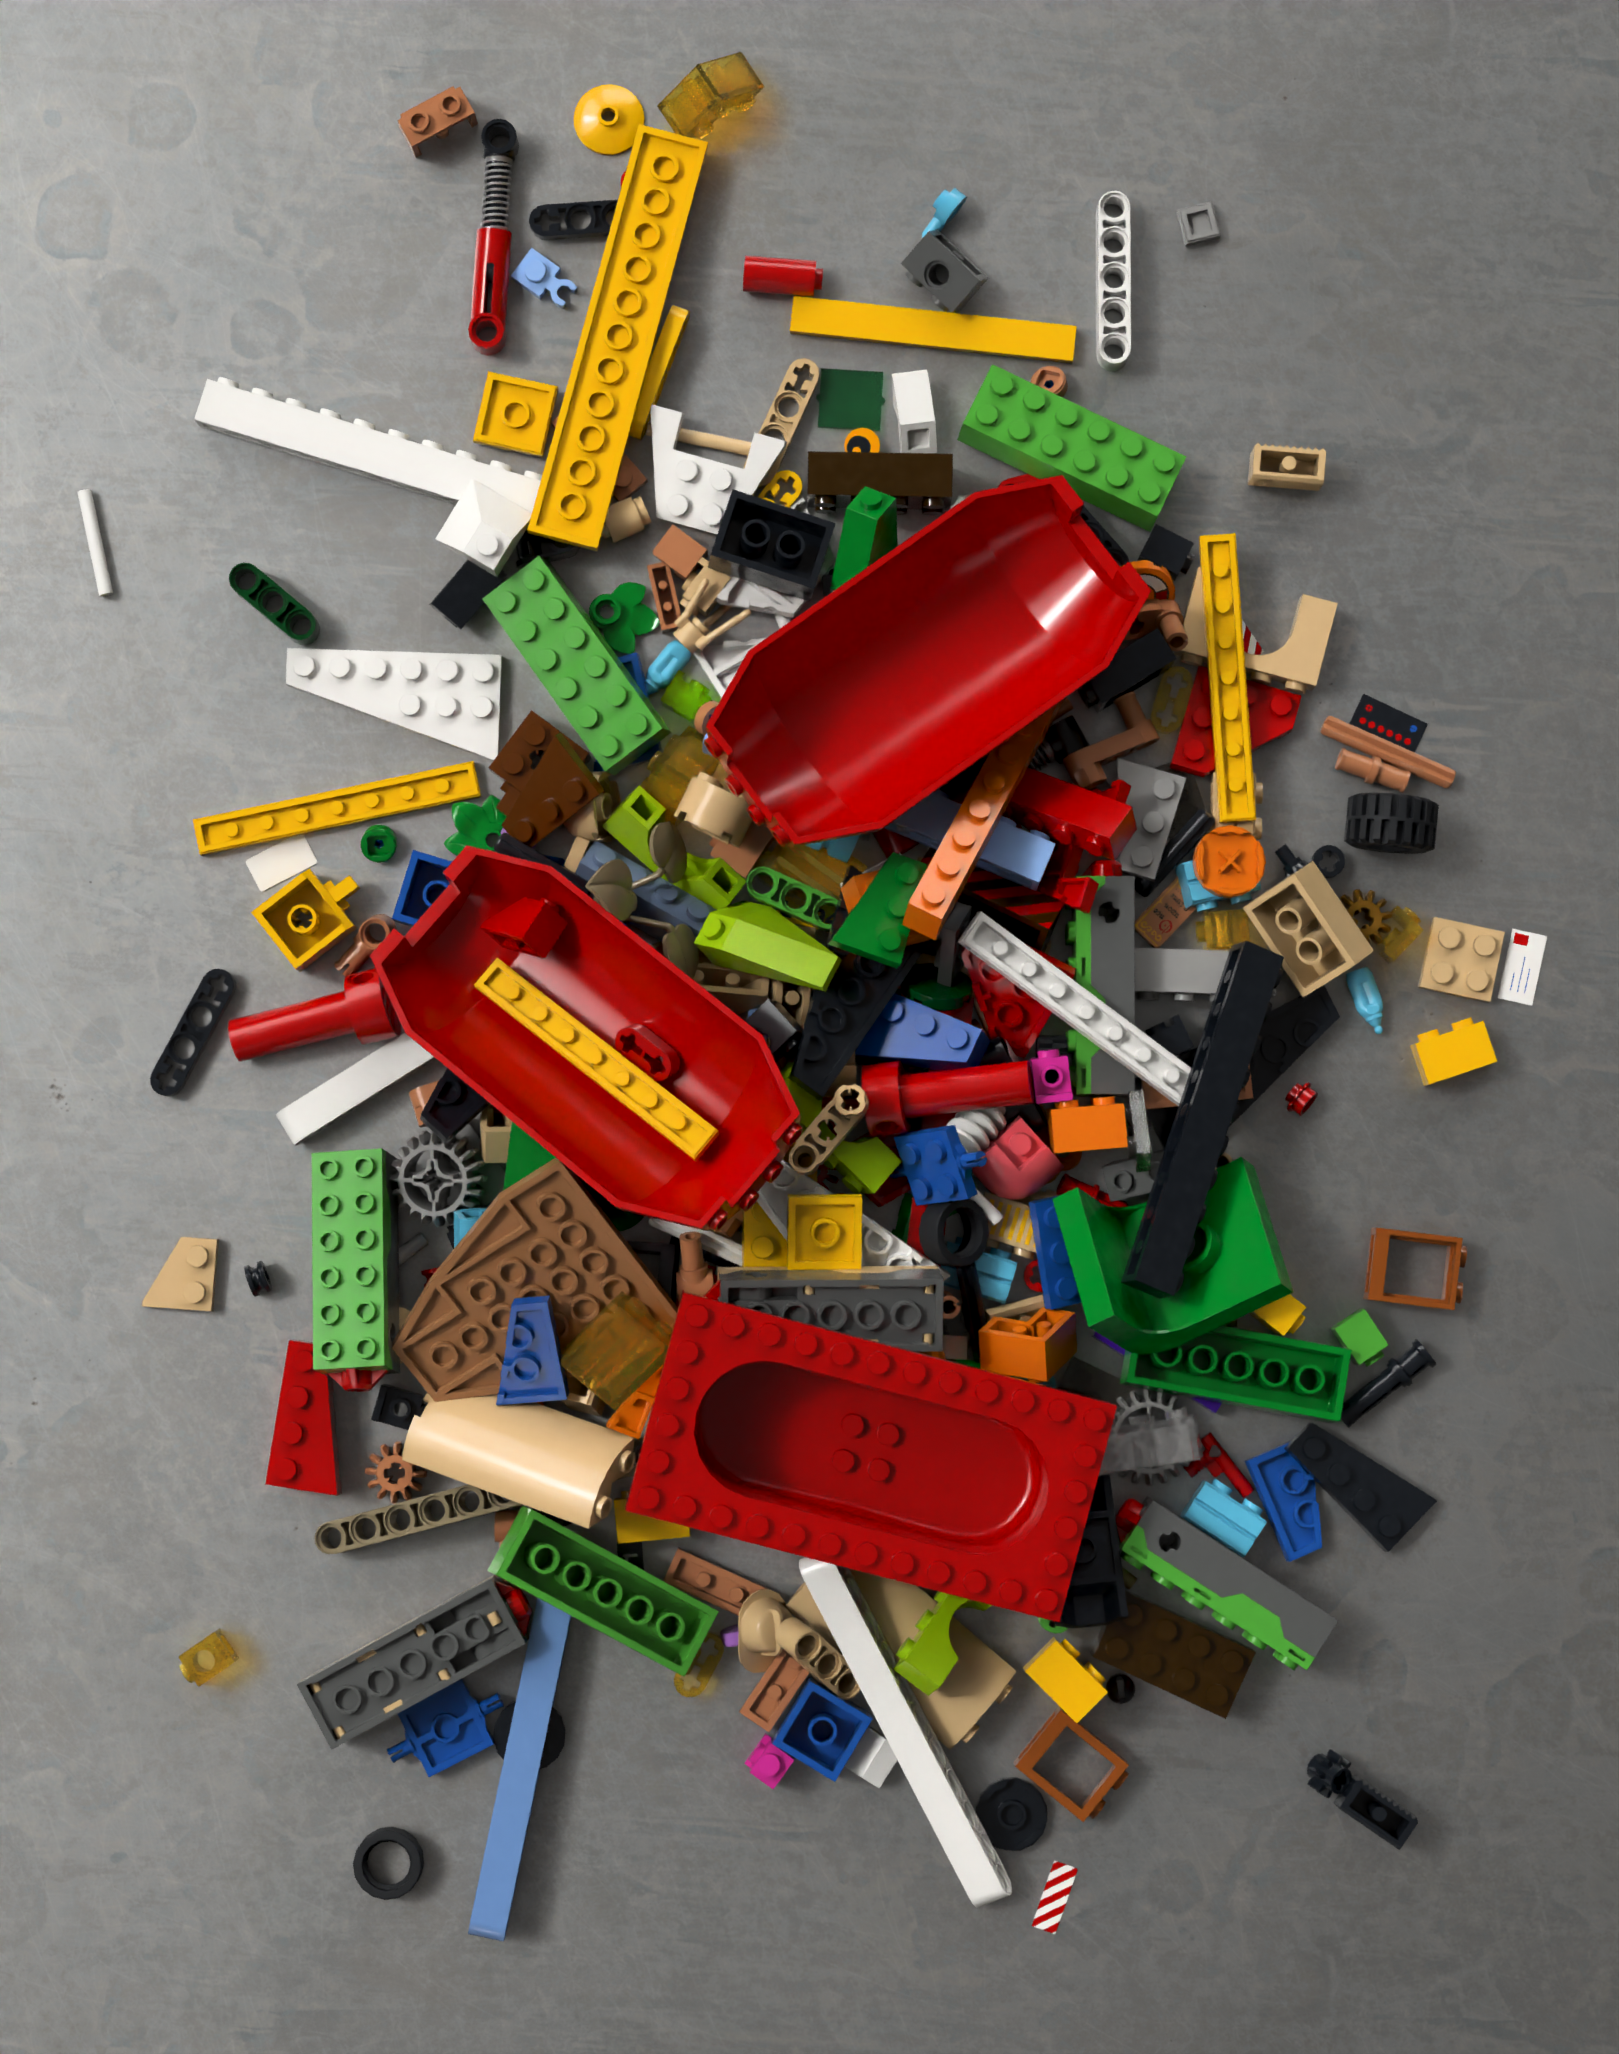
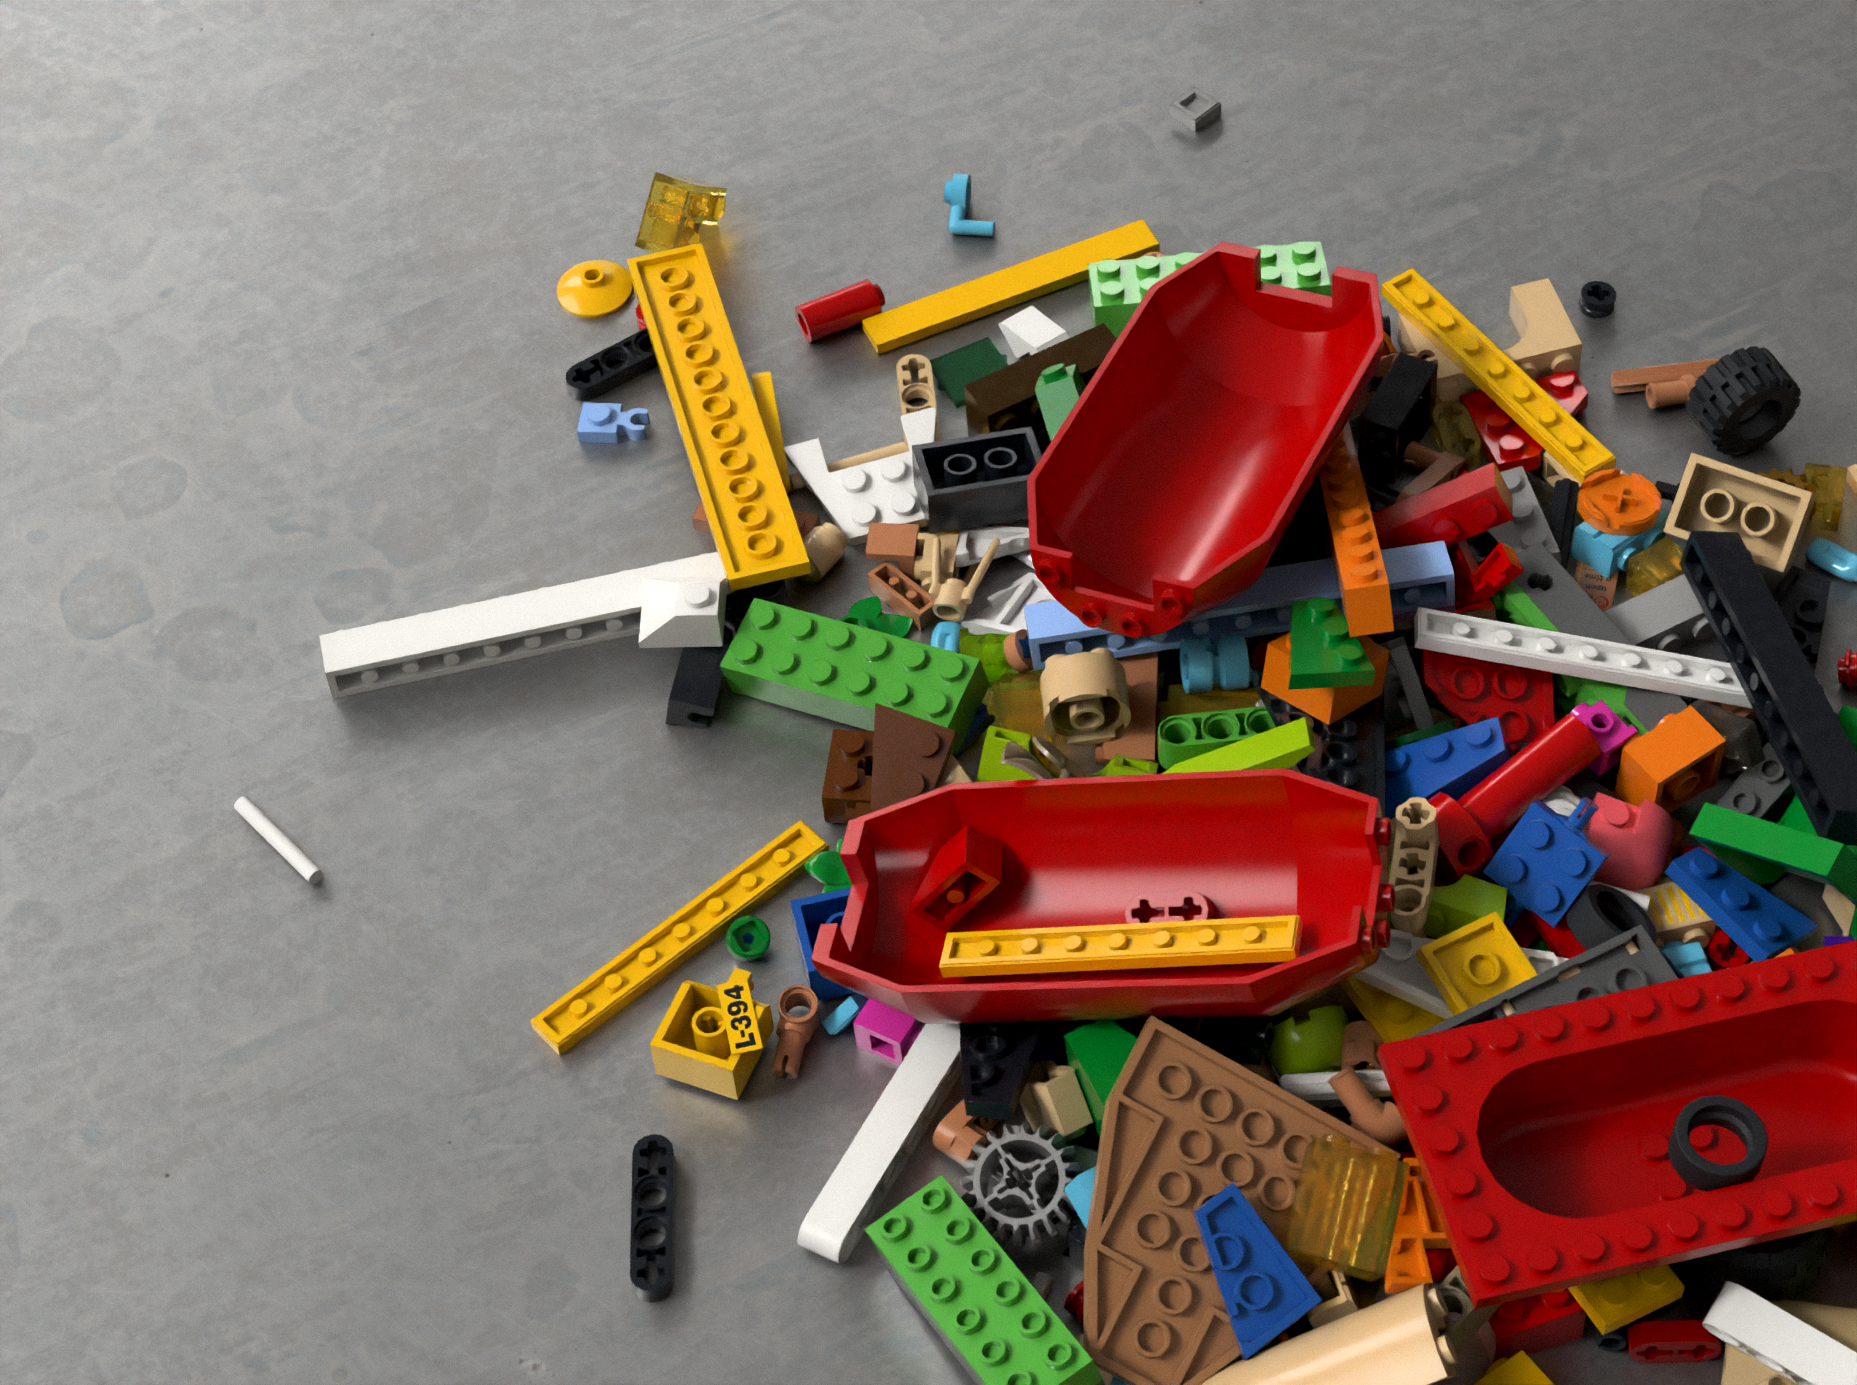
camera: 25 degrees left, 35 degrees down
red piece [228,968,401,1062] -> none
dark green beam [229,562,320,645] -> none
white sticker [246,834,317,892] -> none
white wing [286,648,503,761] -> none
nougat window [397,86,478,158] -> none
piece [468,119,519,356] -> none
yellow plate [473,371,559,458] -> none
dark grey brick [901,229,989,313] -> none
white beam [1096,191,1131,371] -> none
tan brick [1248,443,1326,491] -> none
black sticker [1349,694,1428,752] -> none
none -> yellow sticker [716,978,763,1055]
none -> black bush [1579,281,1616,319]
none -> black tyre [1668,1095,1768,1192]

